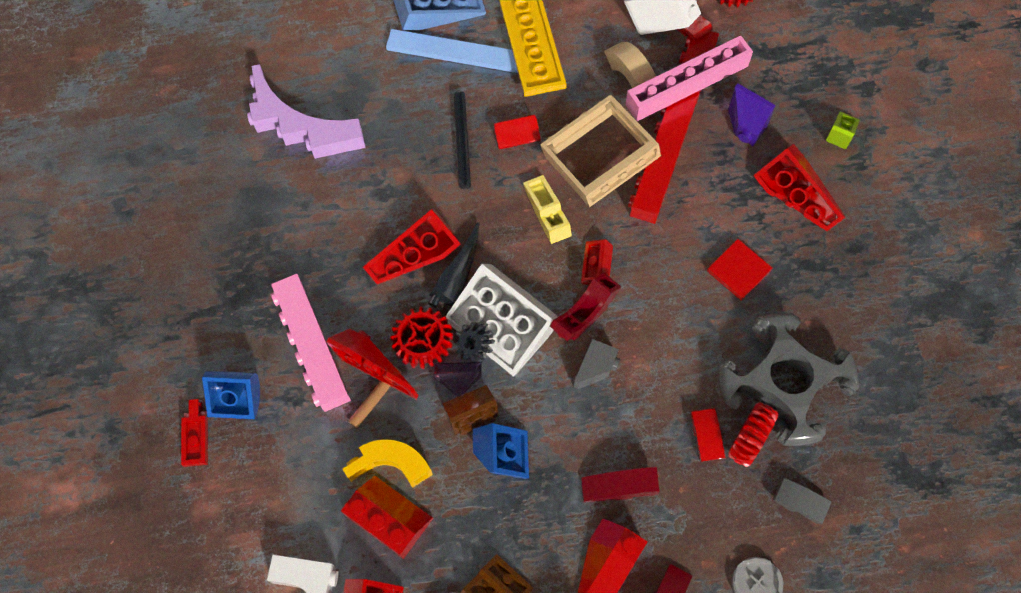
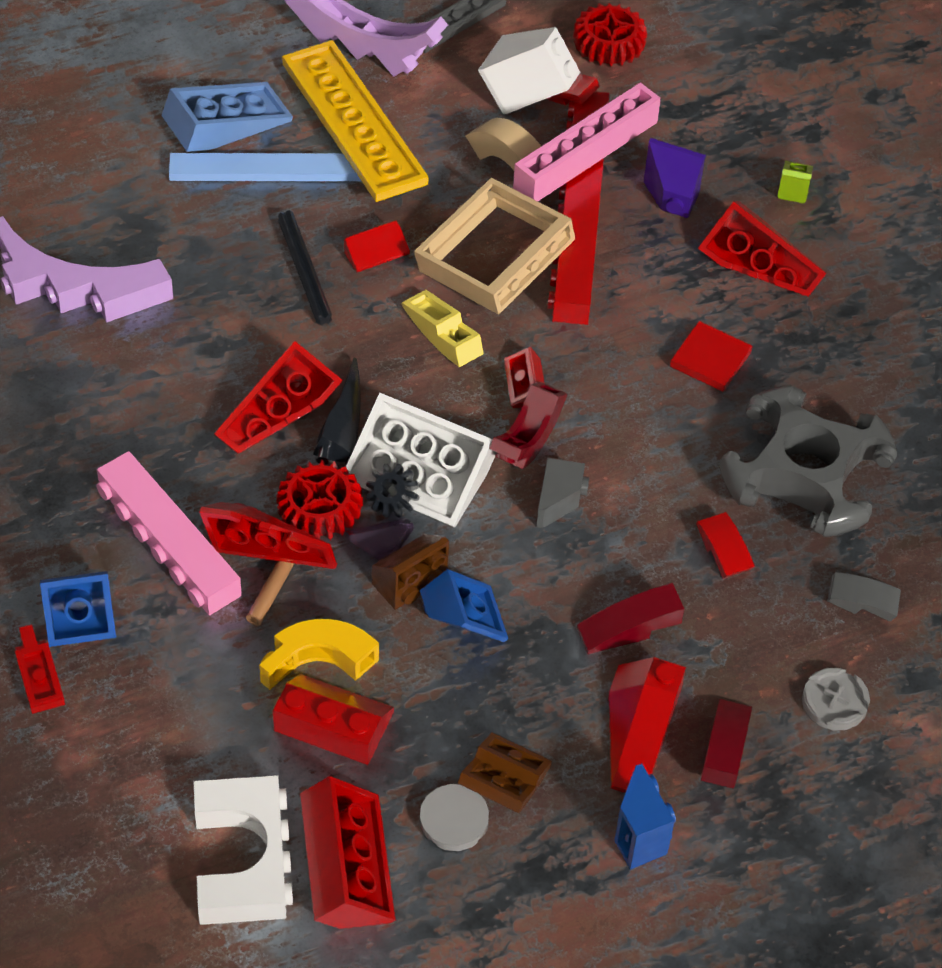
camera: 20 degrees left, 15 degrees down
red gear [728,402,778,467] -> none

